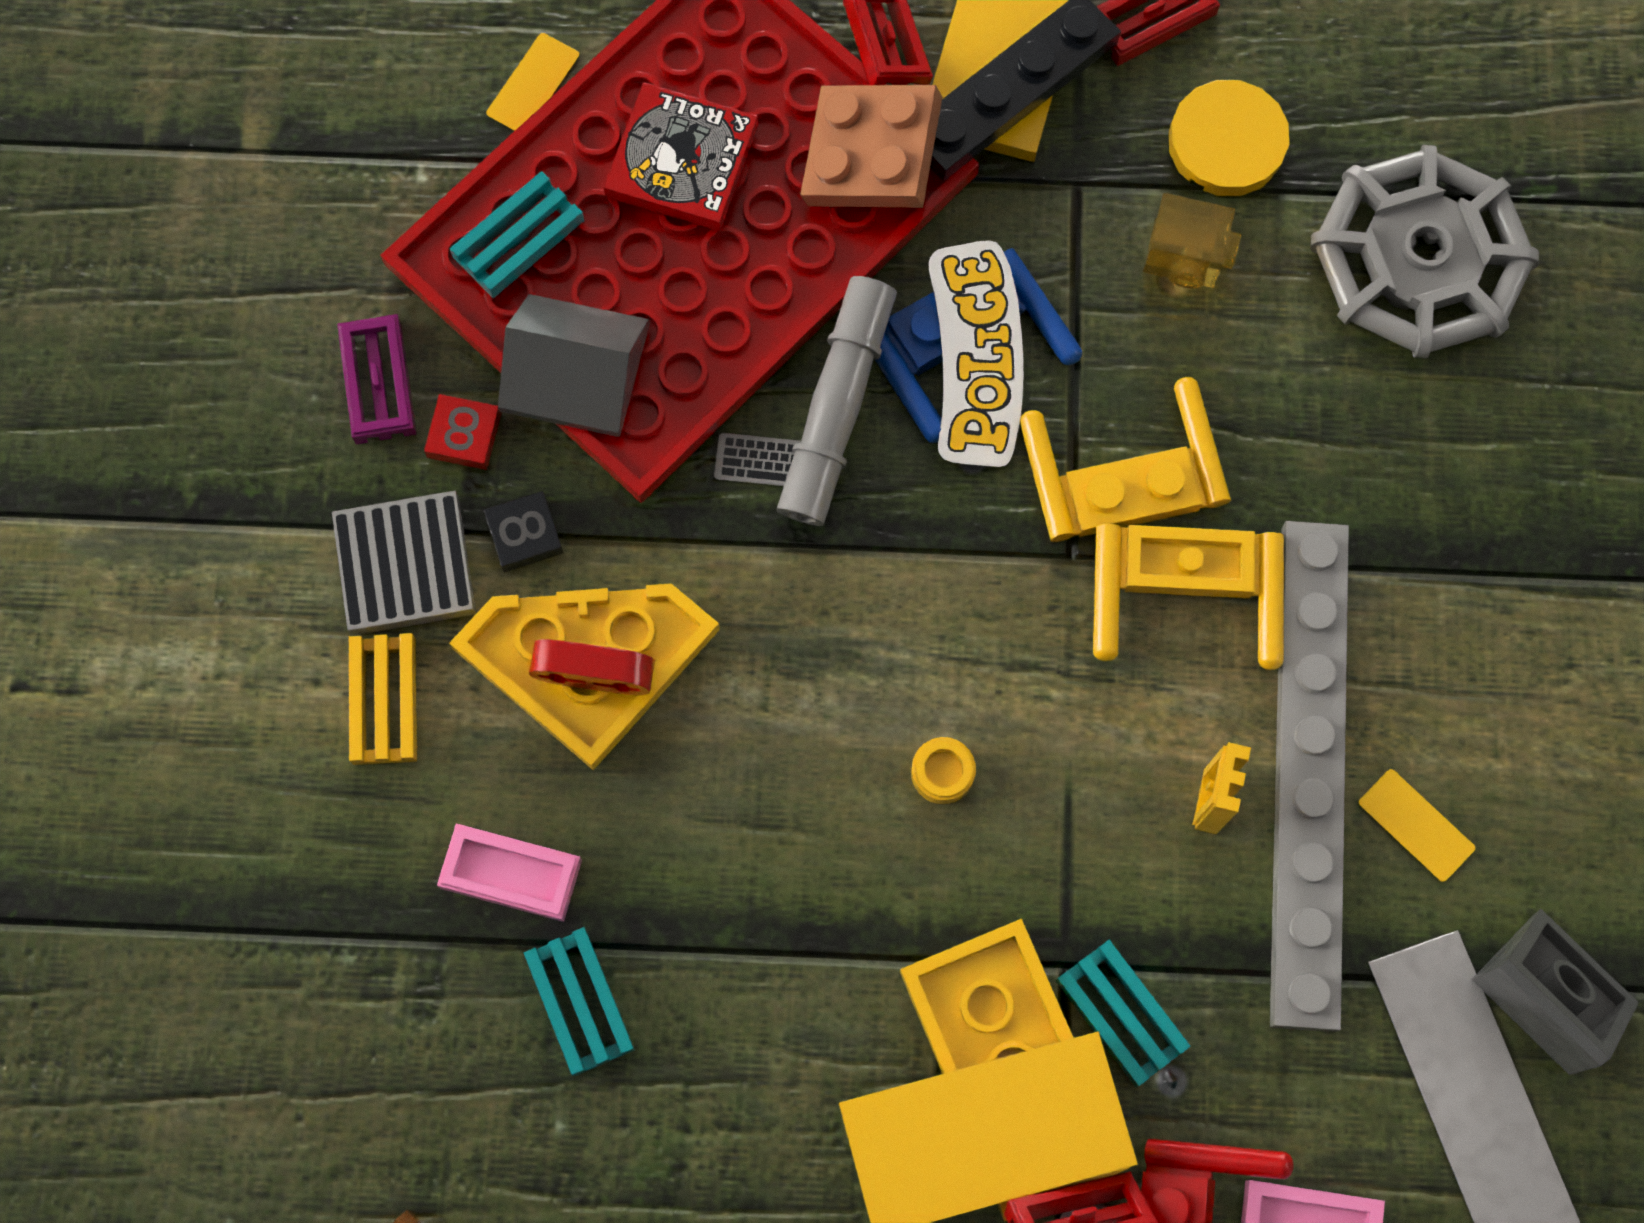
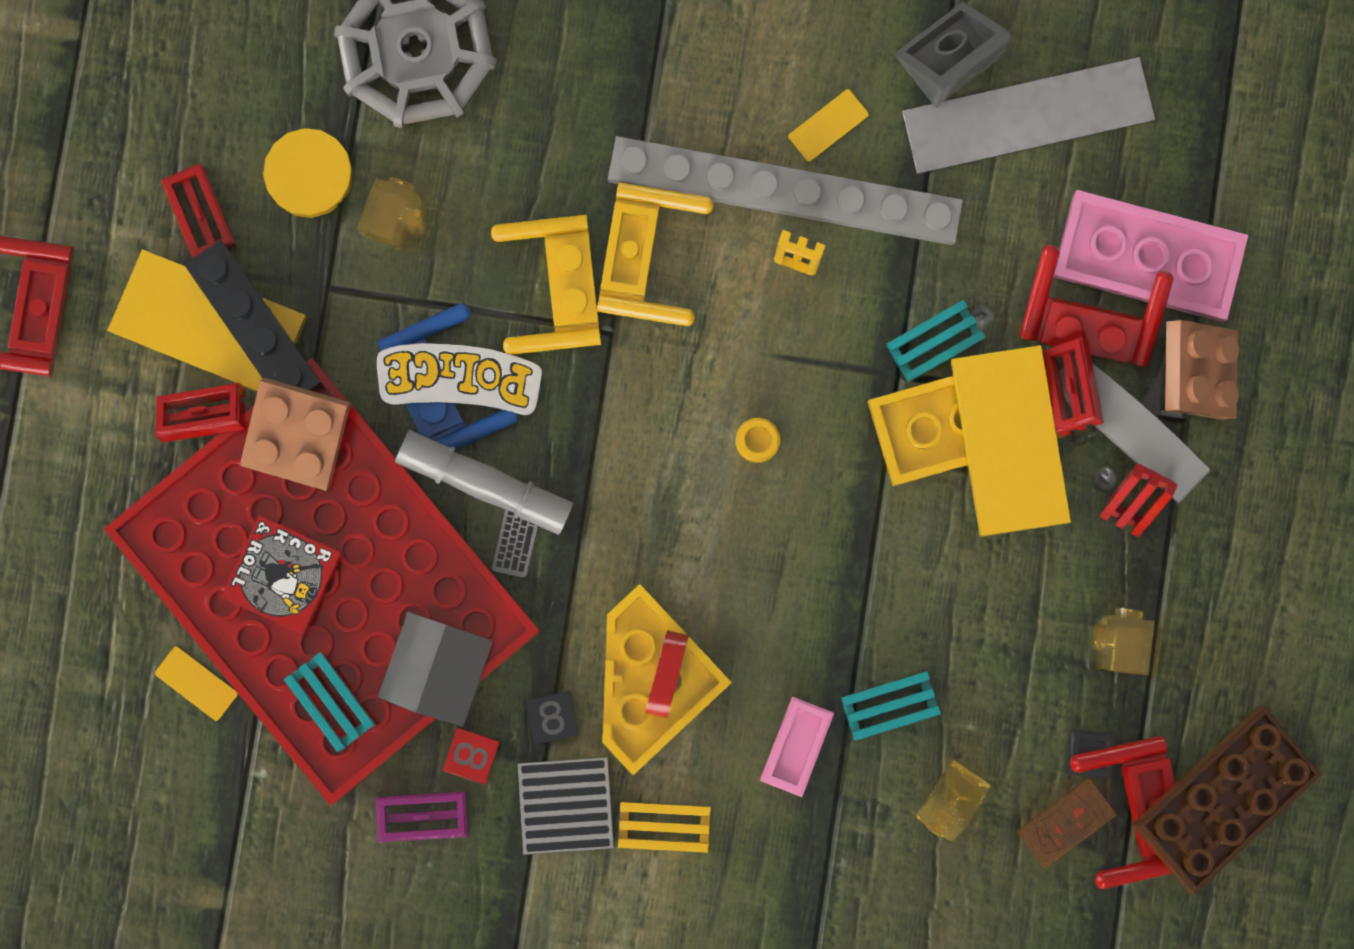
camera: 85 degrees left, 10 degrees up
none -> clear yellow bracket [915,760,991,841]

